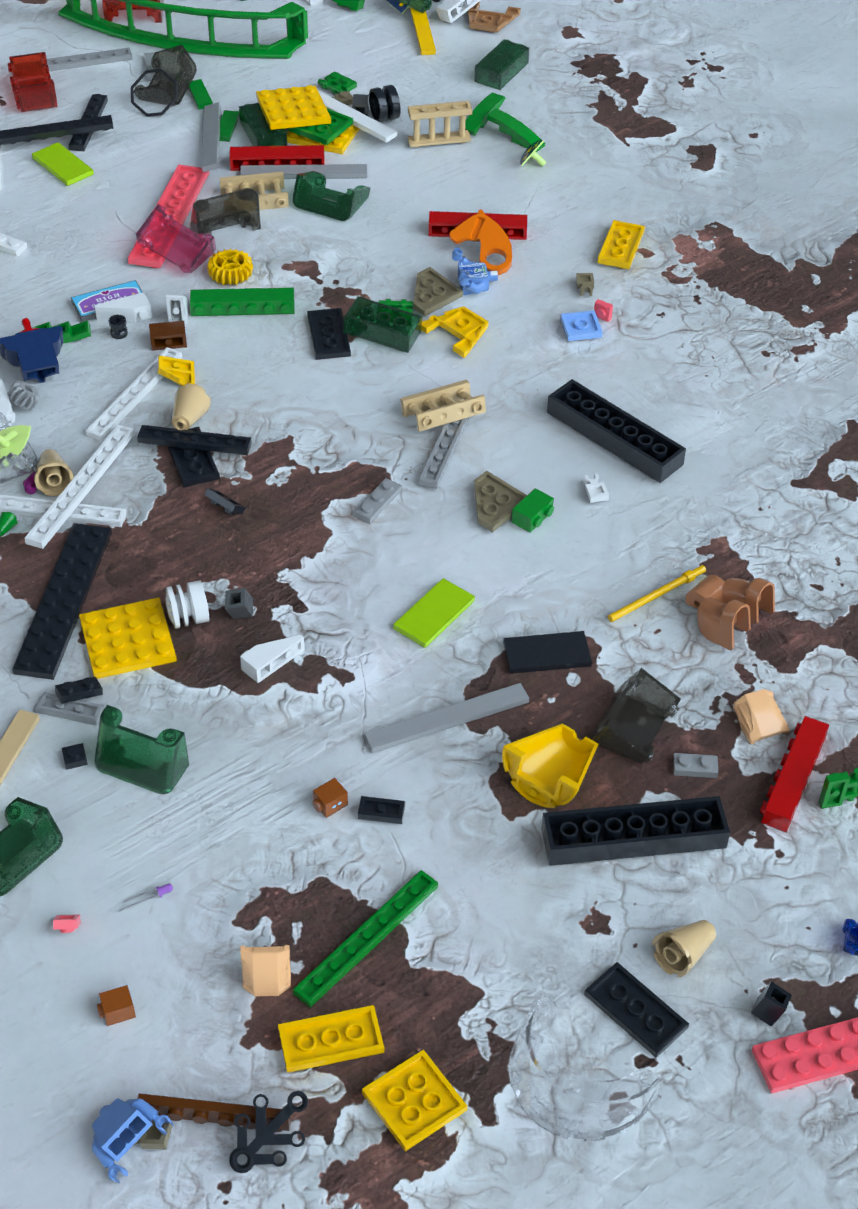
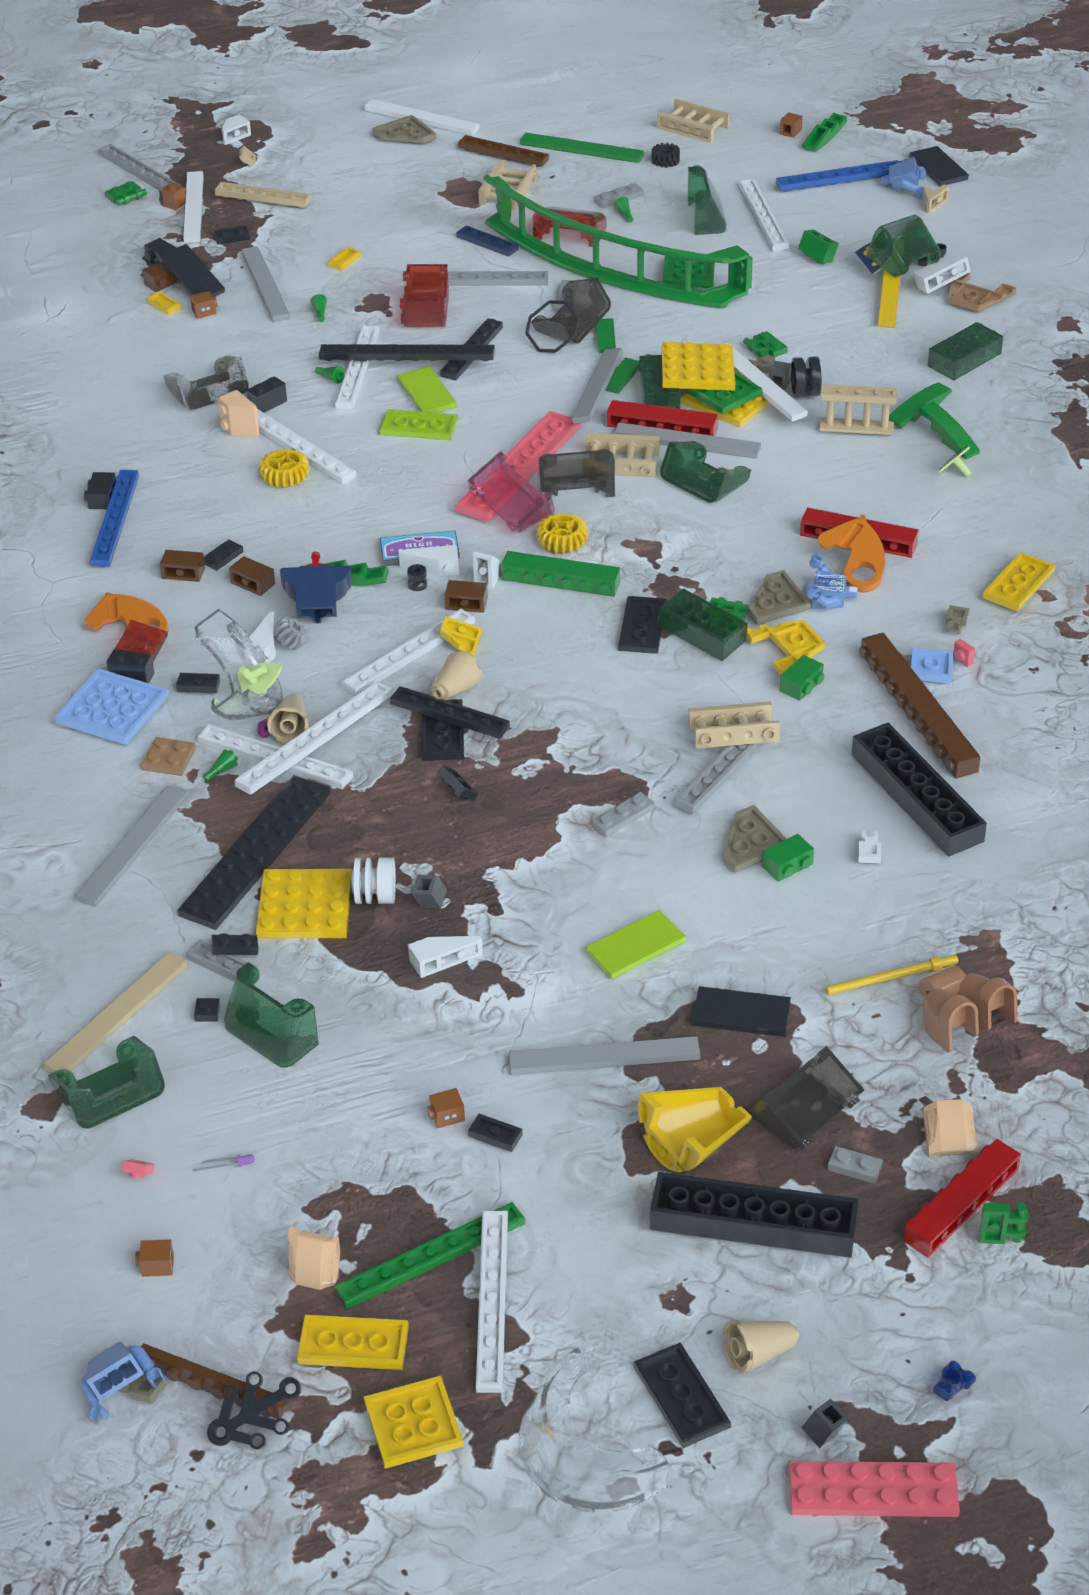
camera: 20 degrees right, 5 degrees down
none -> lime tile [380,409,458,441]
none -> dark blue tile [456,225,519,257]
none -> white tile [476,1211,508,1393]
none -> green plate [663,256,715,288]
none -> green brick [779,655,824,701]
none -> reddish brown brick [859,632,981,779]

